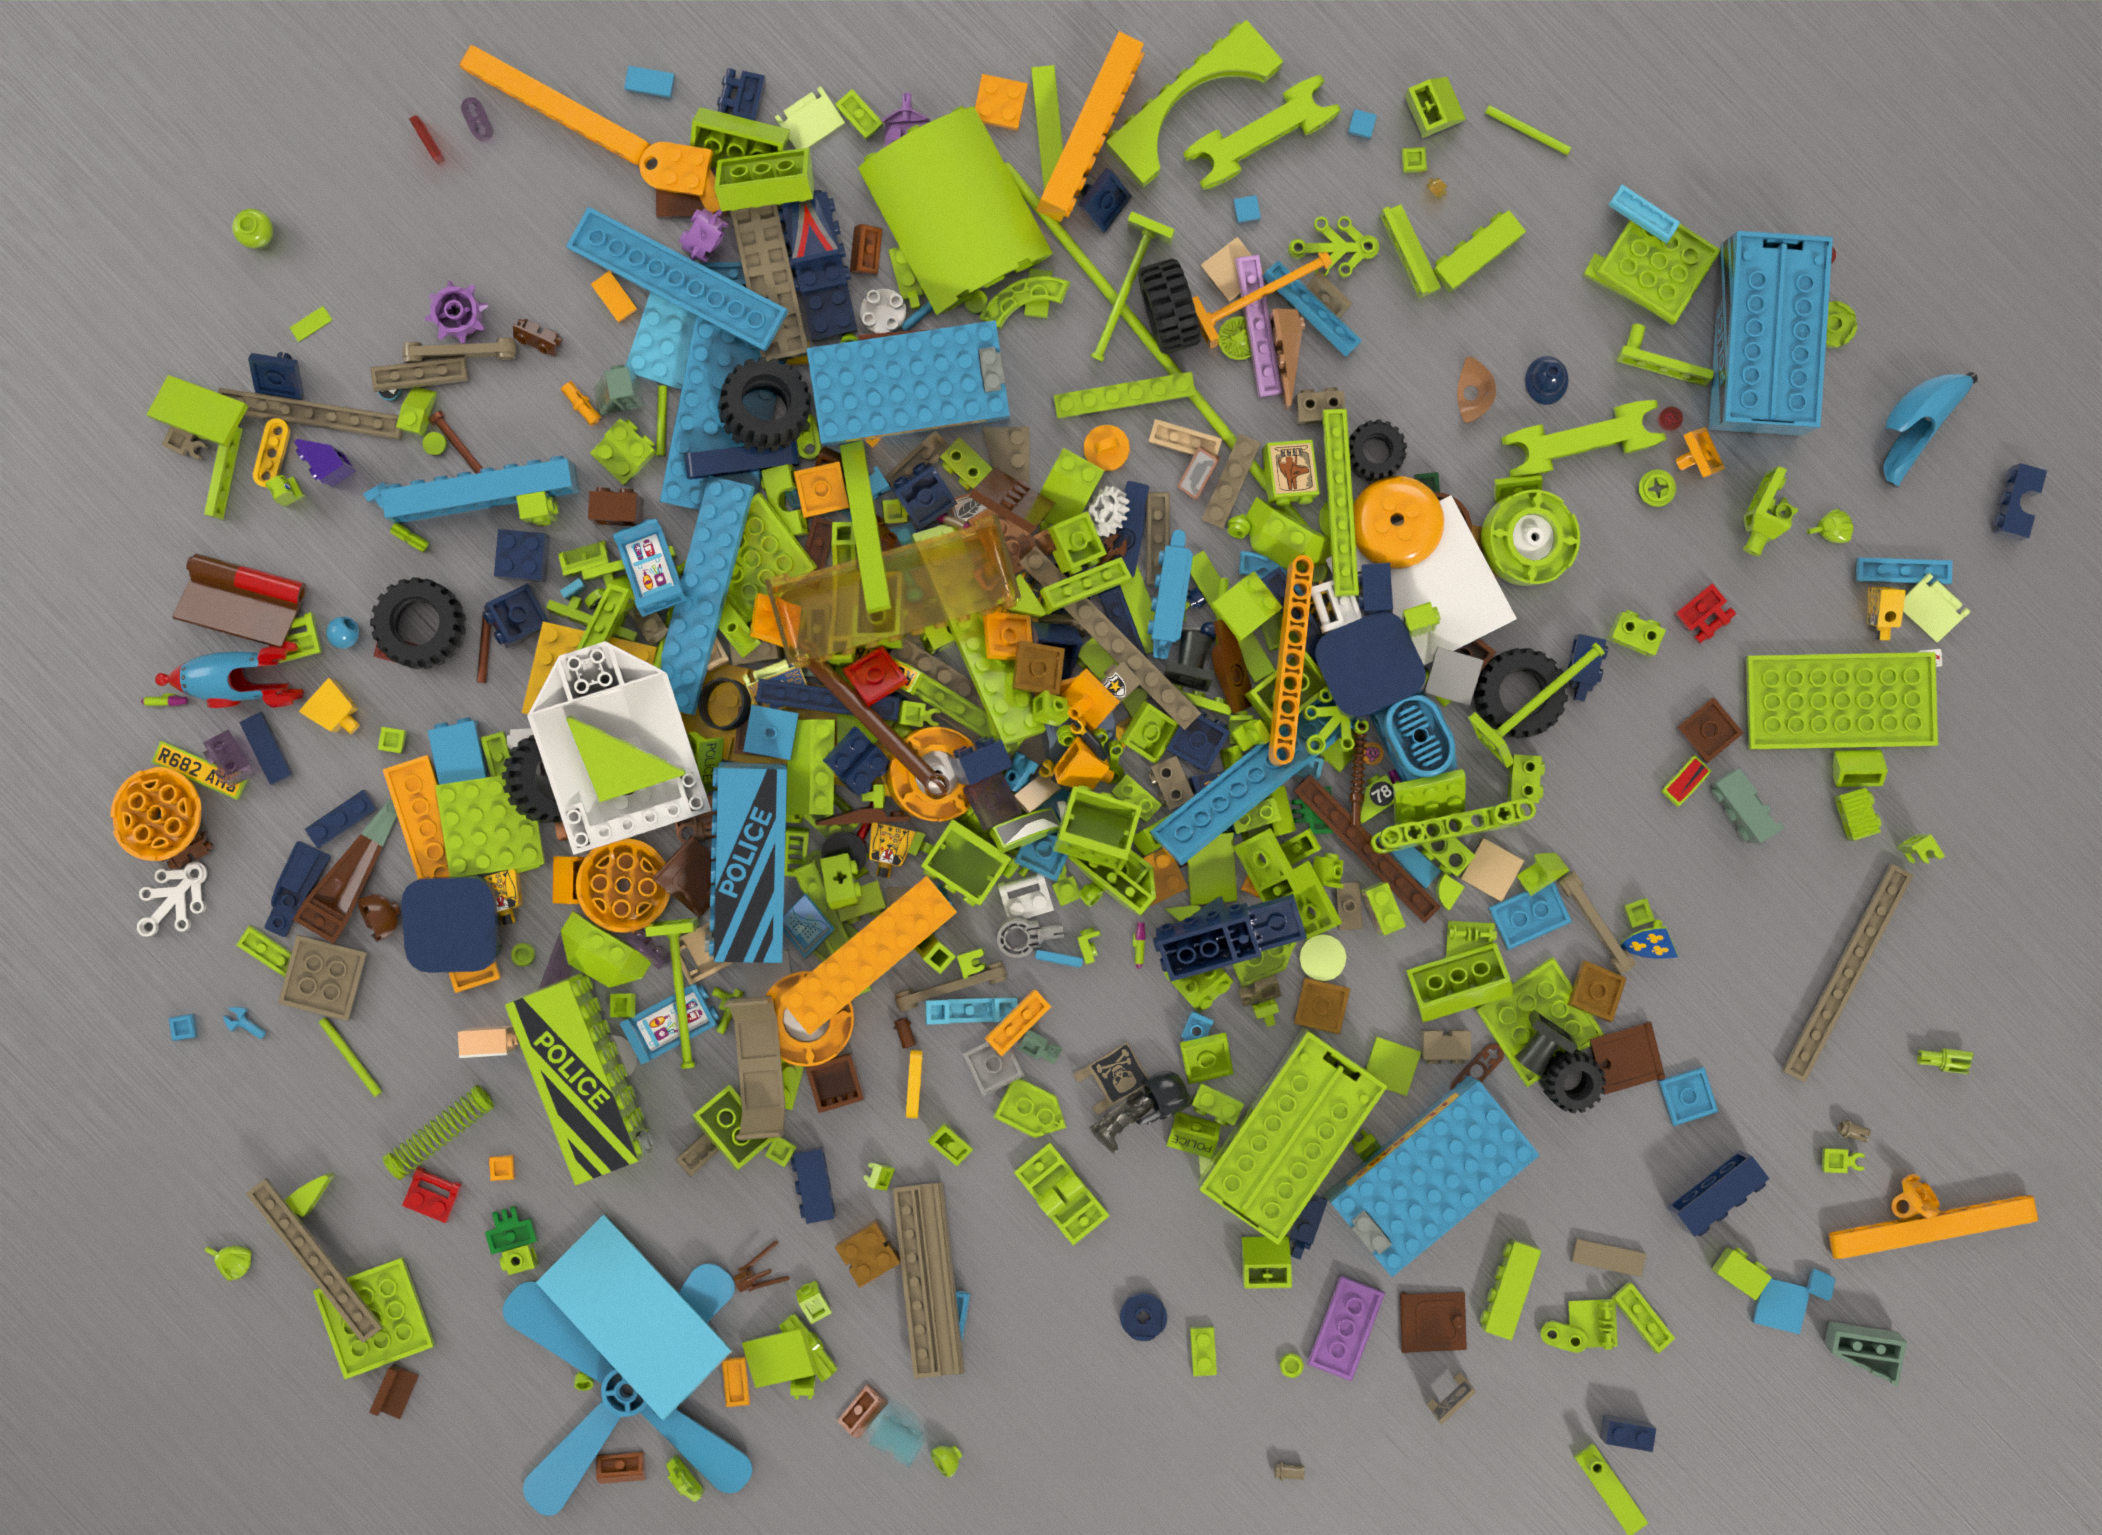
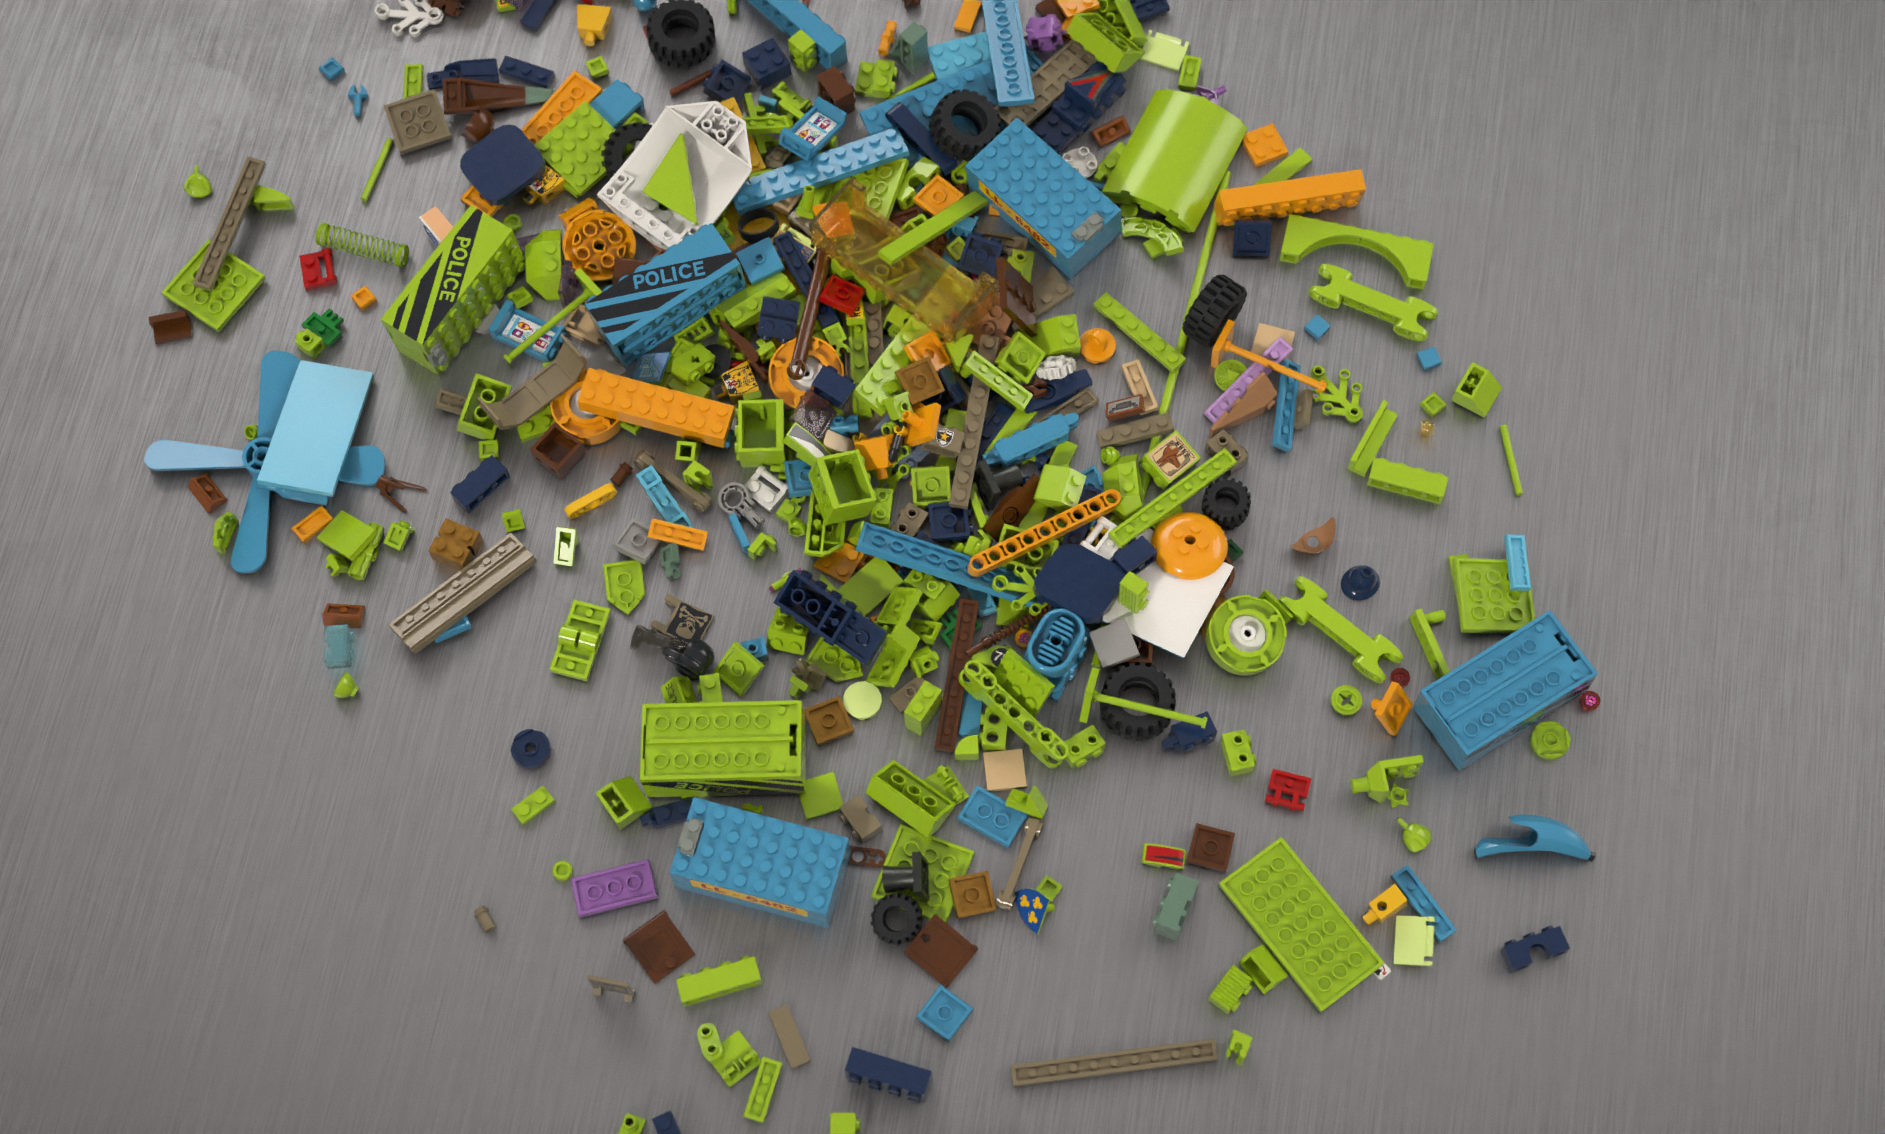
camera: 60 degrees right, 20 degrees down
lime tile [1090,211,1175,362] -> none

